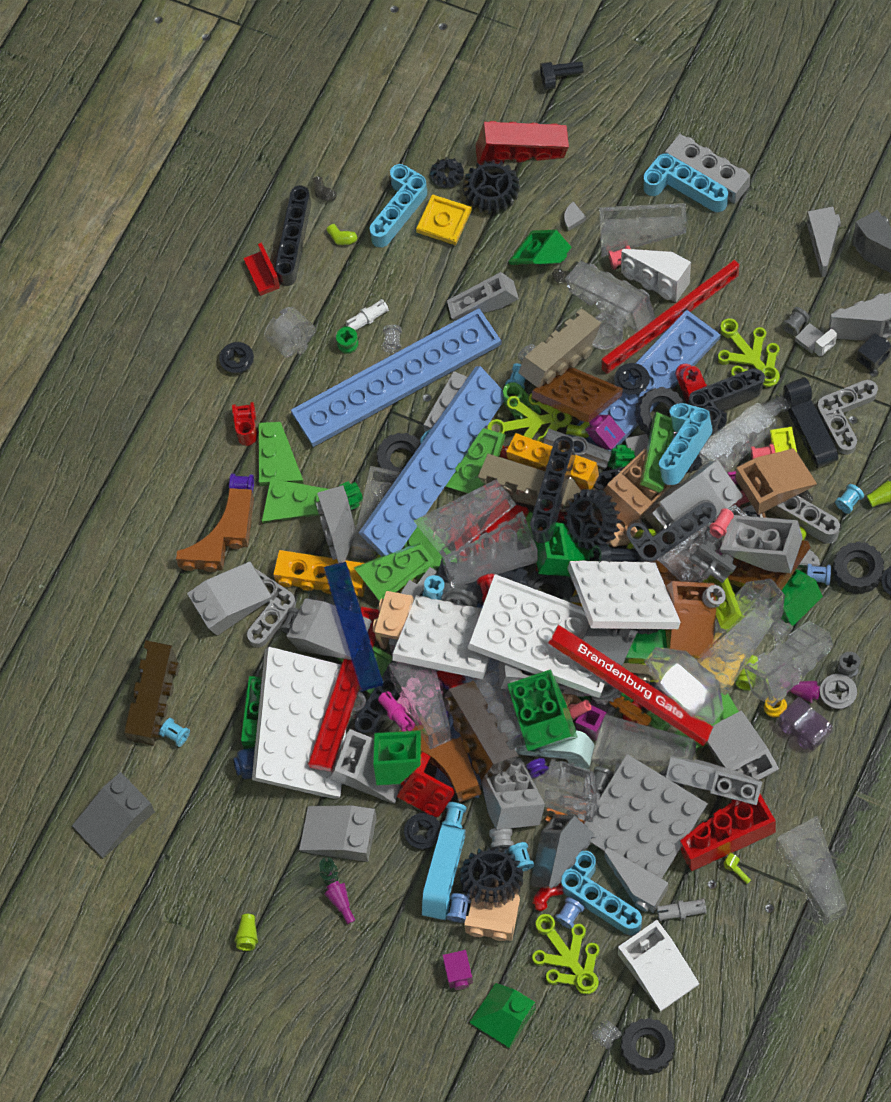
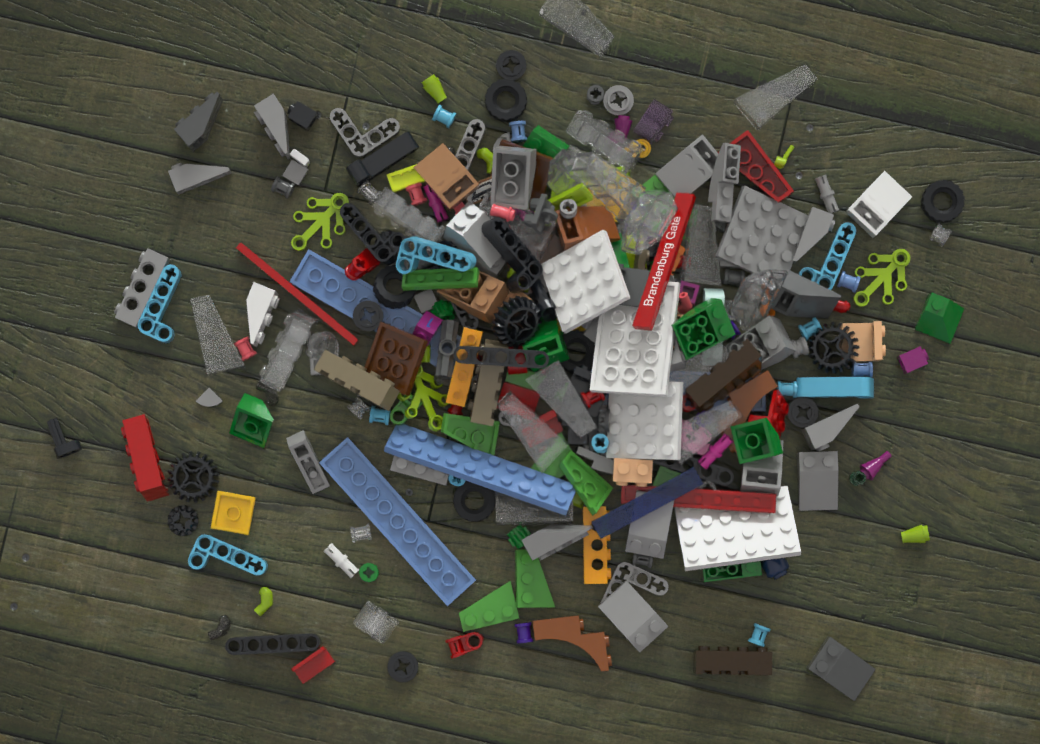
camera: 110 degrees left, 20 degrees up
none -> light grey slope [801,404,859,452]

